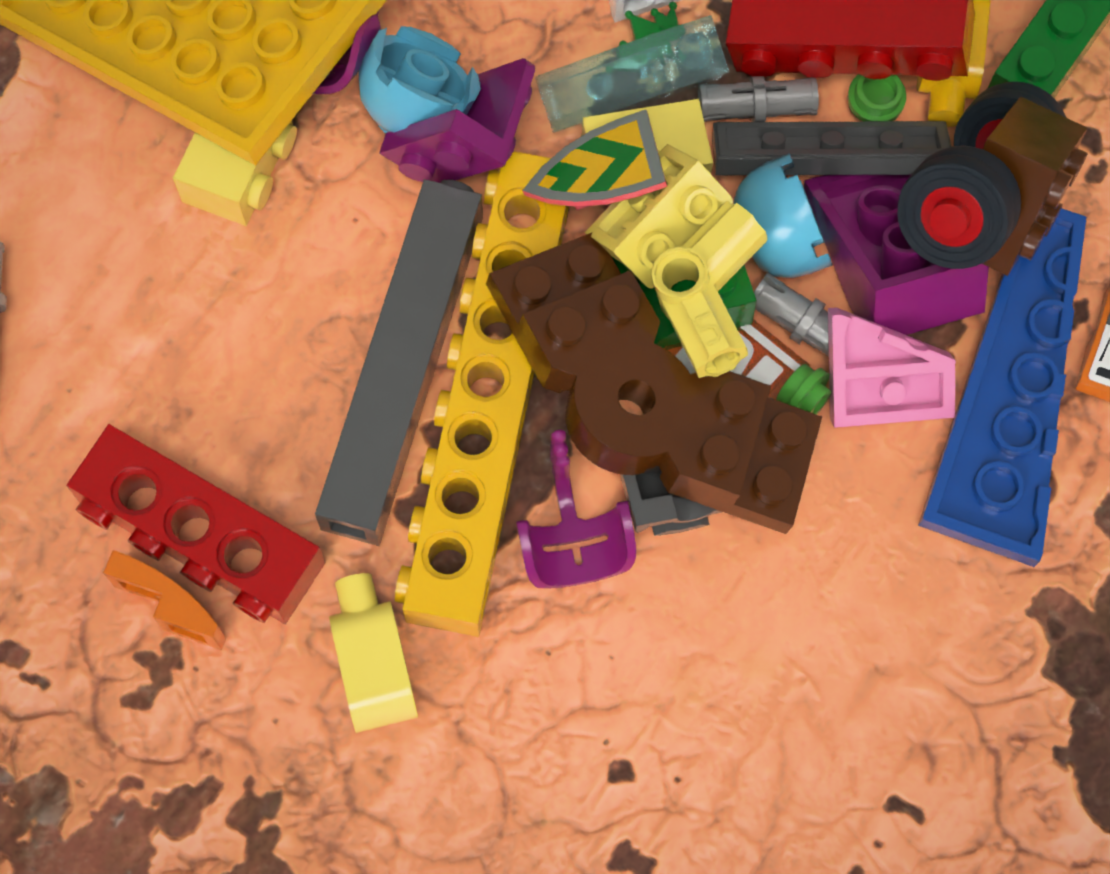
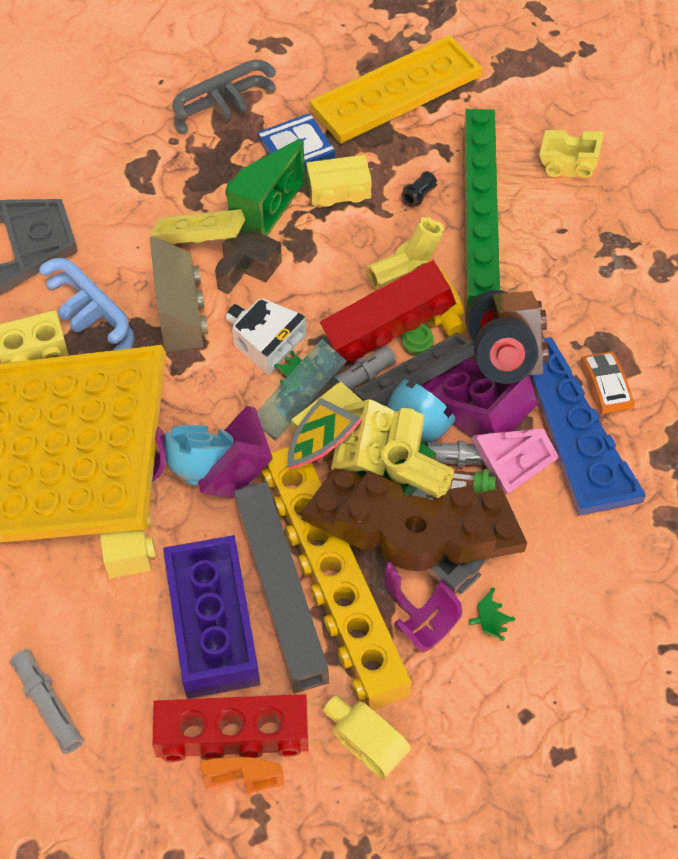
camera: 30 degrees left, 15 degrees down
none -> dark purple brick [163,535,261,699]
none -> green piece [468,587,516,641]

